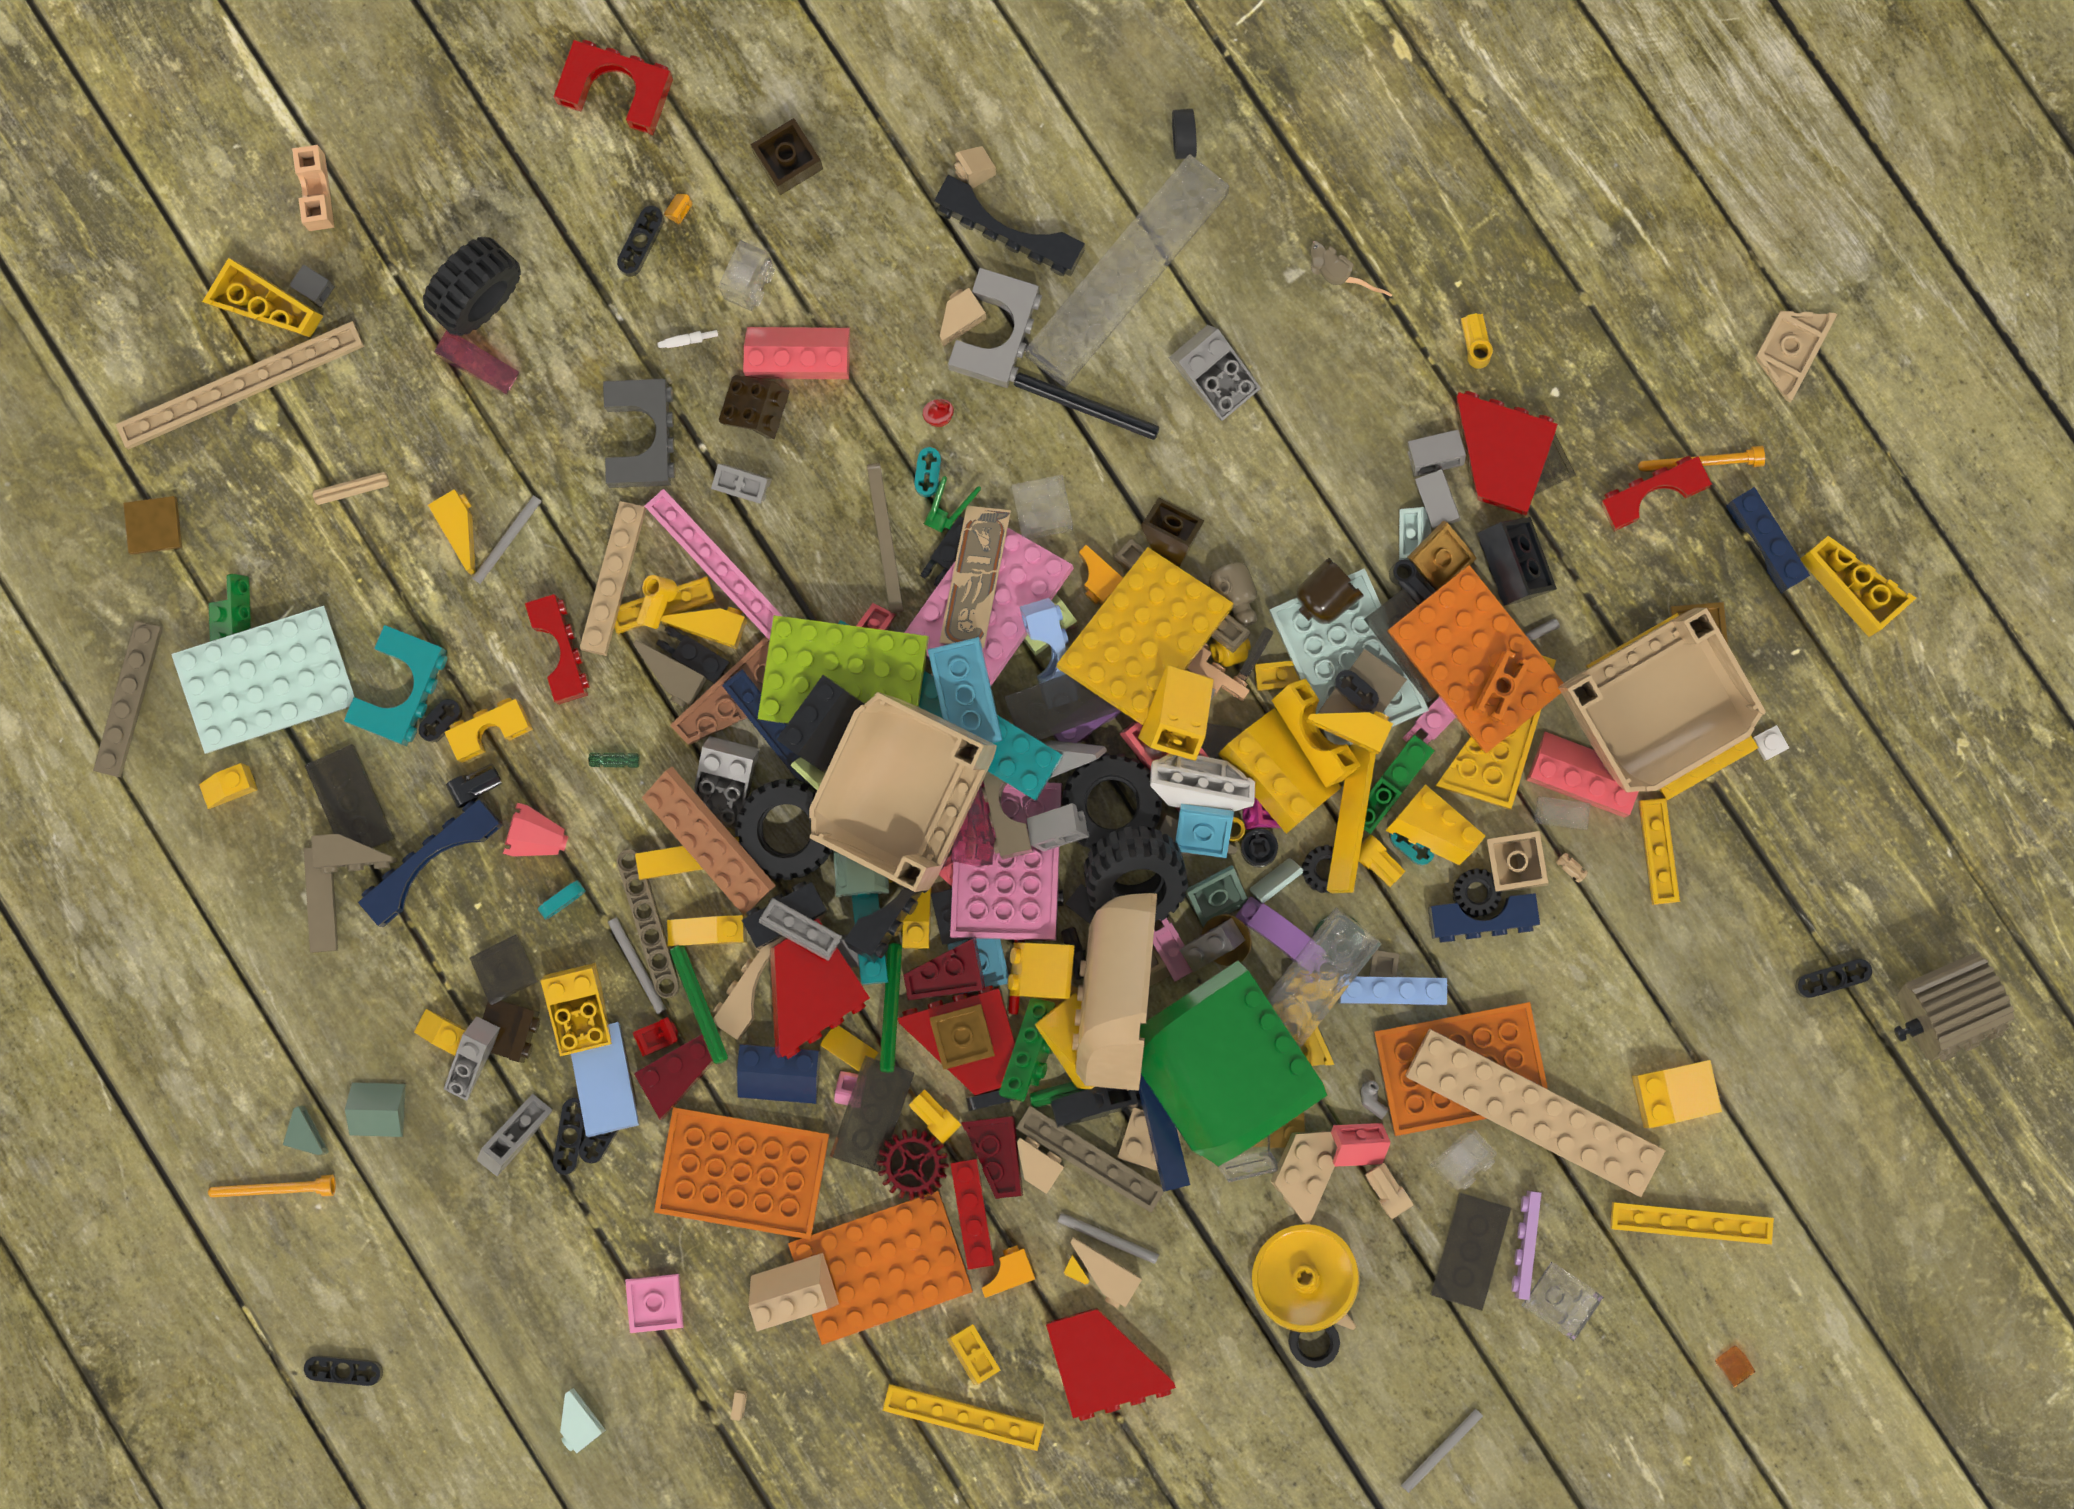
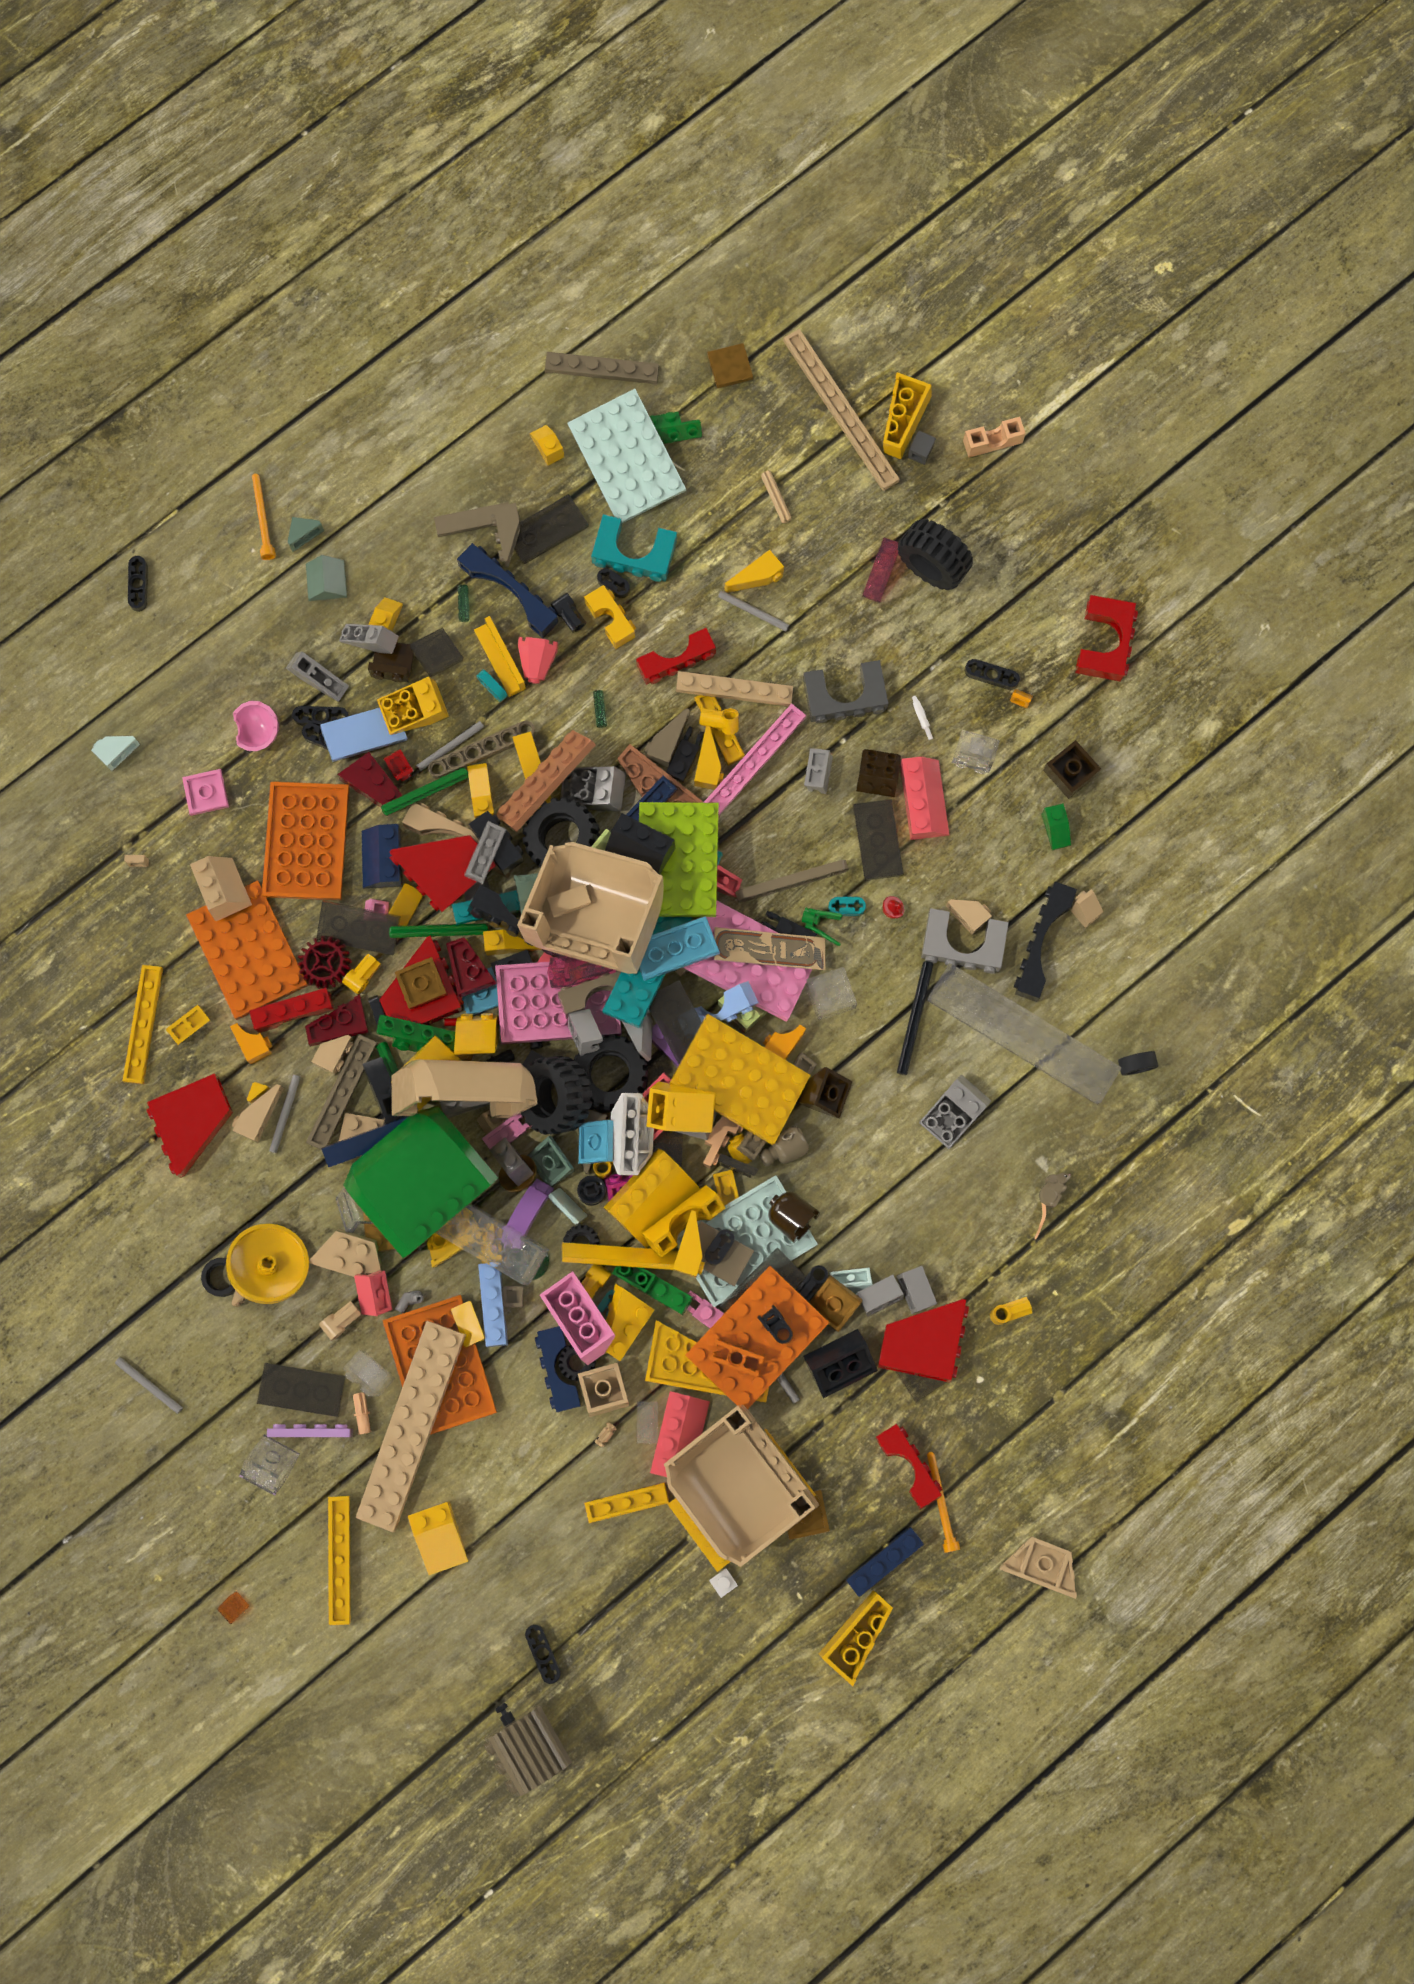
camera: 75 degrees right, 5 degrees down
none -> bright pink cylinder [233,701,279,751]
none -> light nougat axle [353,1392,372,1435]
none -> yellow slope [451,1301,485,1347]
none -> clear green axle [458,584,469,622]
none -> yellow fence [474,616,526,697]
none -> bright pink slope [540,1271,616,1365]
none -> tan tile [548,884,592,918]
none -> black piece [758,1304,793,1344]
none -> clear smoke tile [853,799,904,881]
none -> green slope [1041,803,1071,851]

